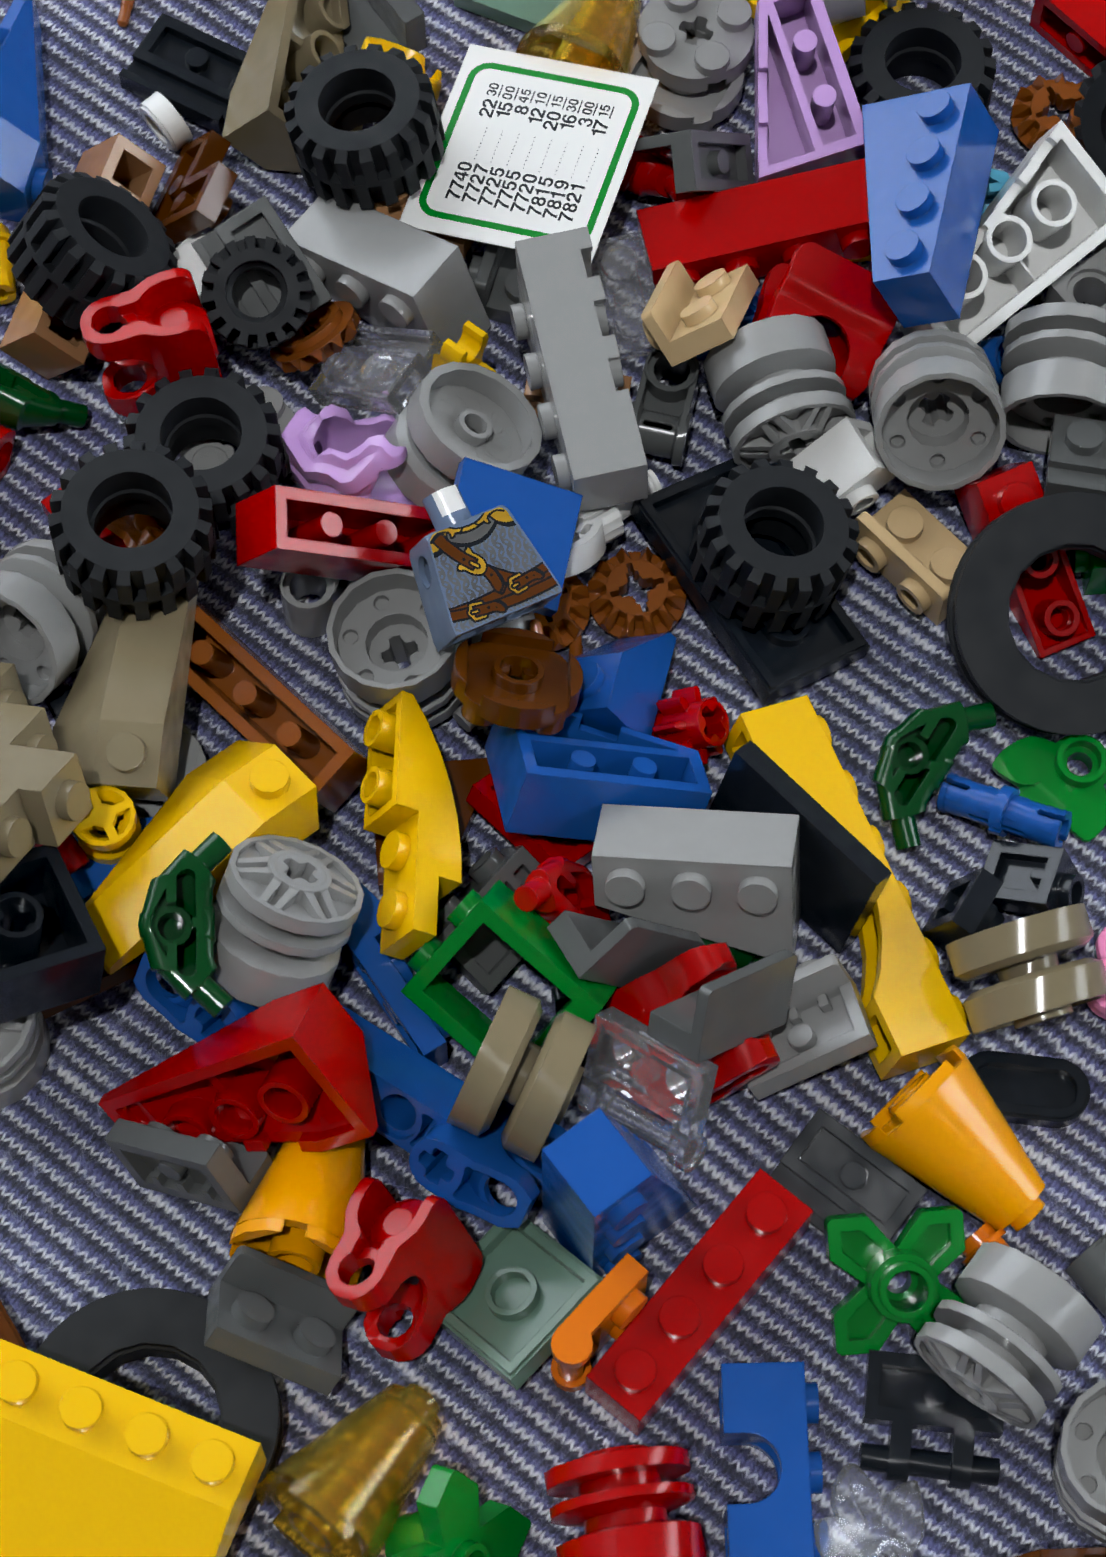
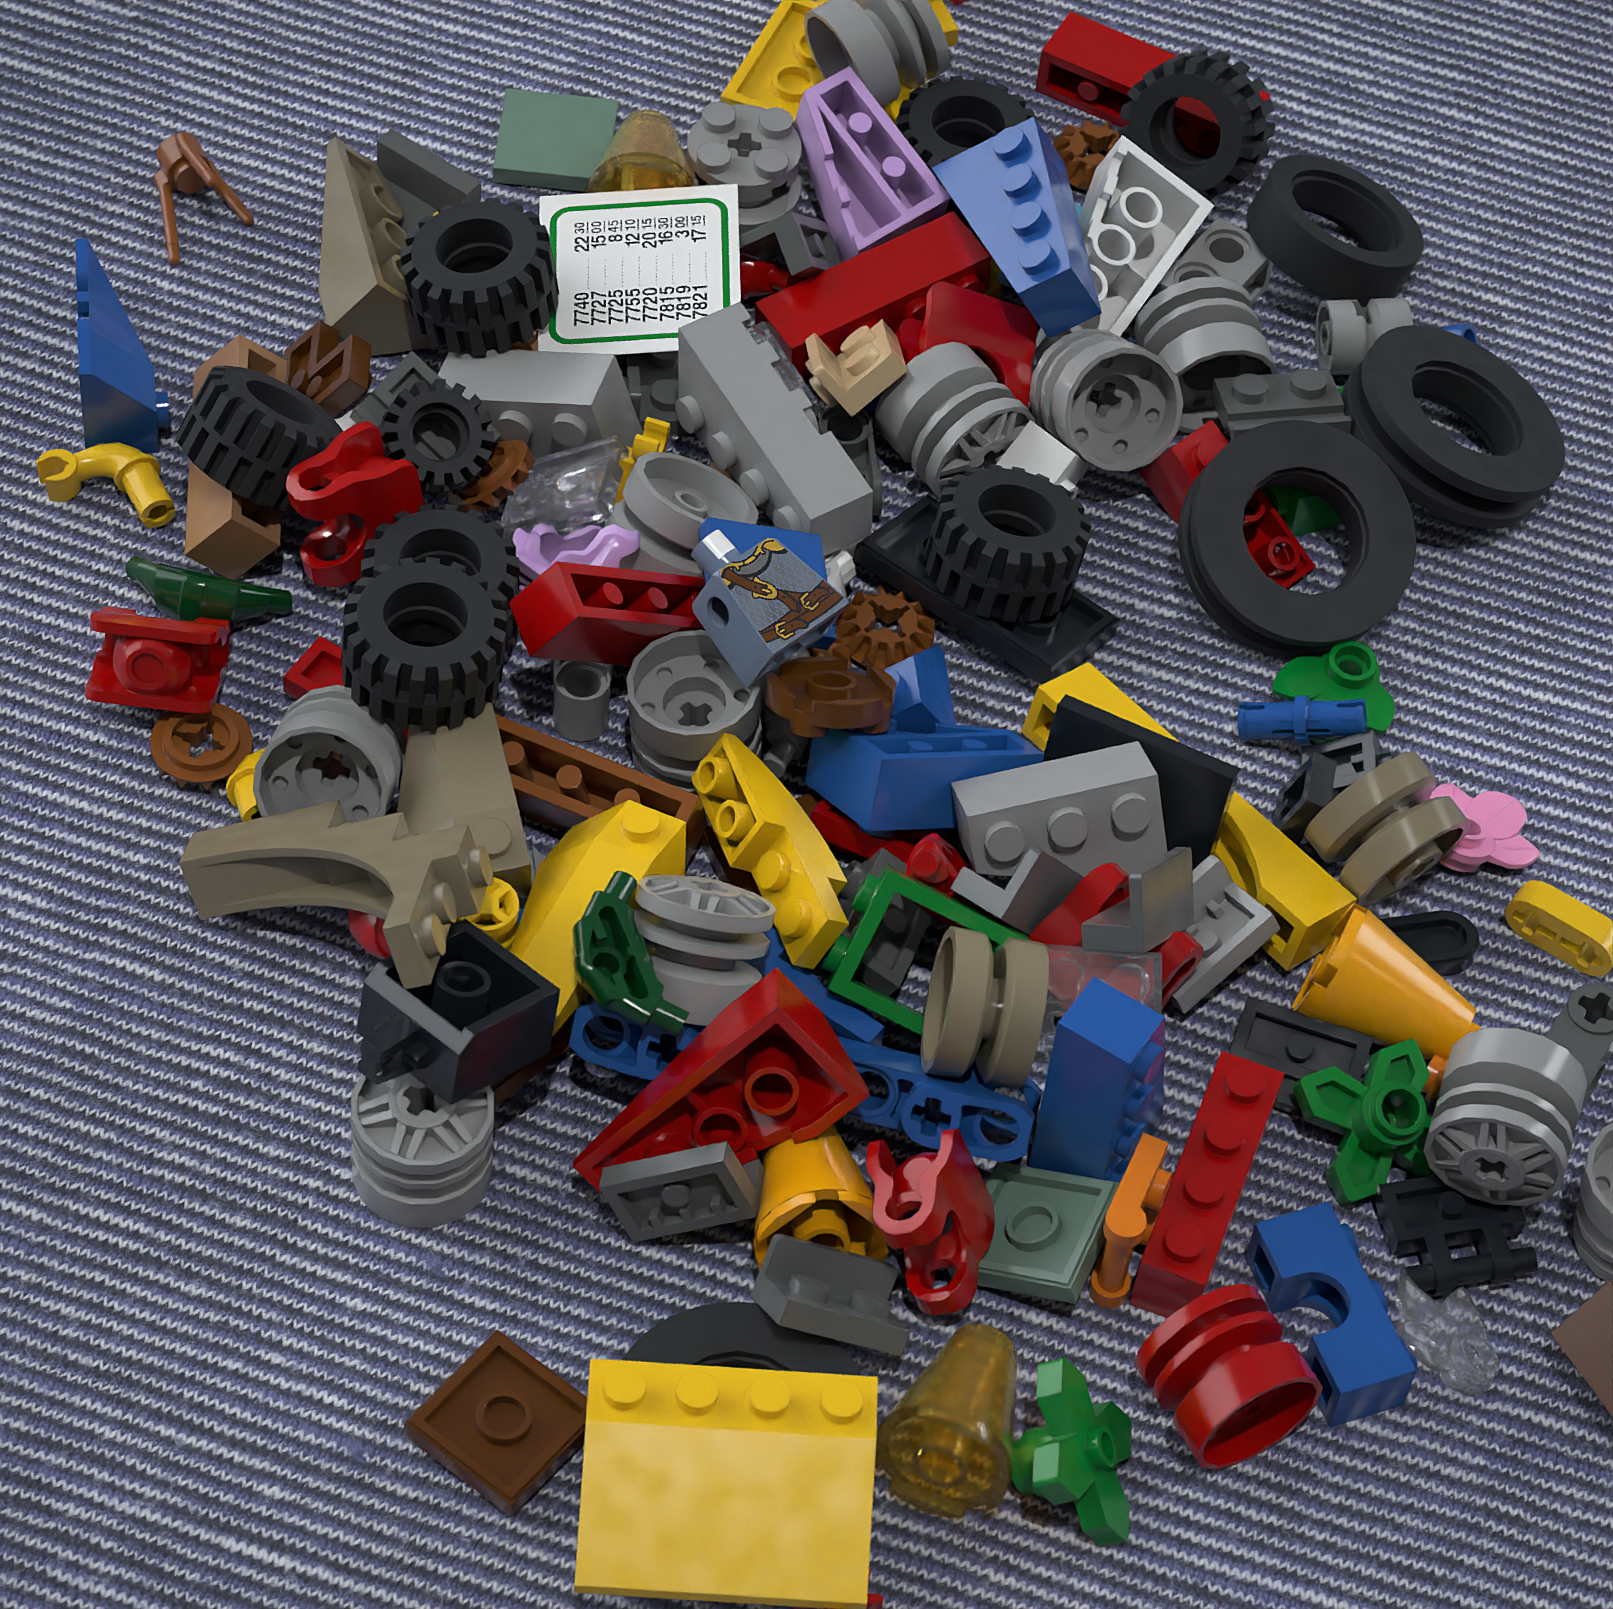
camera: 25 degrees left, 15 degrees down
black plate [119,13,247,135] -> none
white tile [139,91,193,151] -> none
red gear [651,686,729,765] -> none
tan bracket [855,489,968,626] -> none
dark green piece [872,701,996,851] -> none

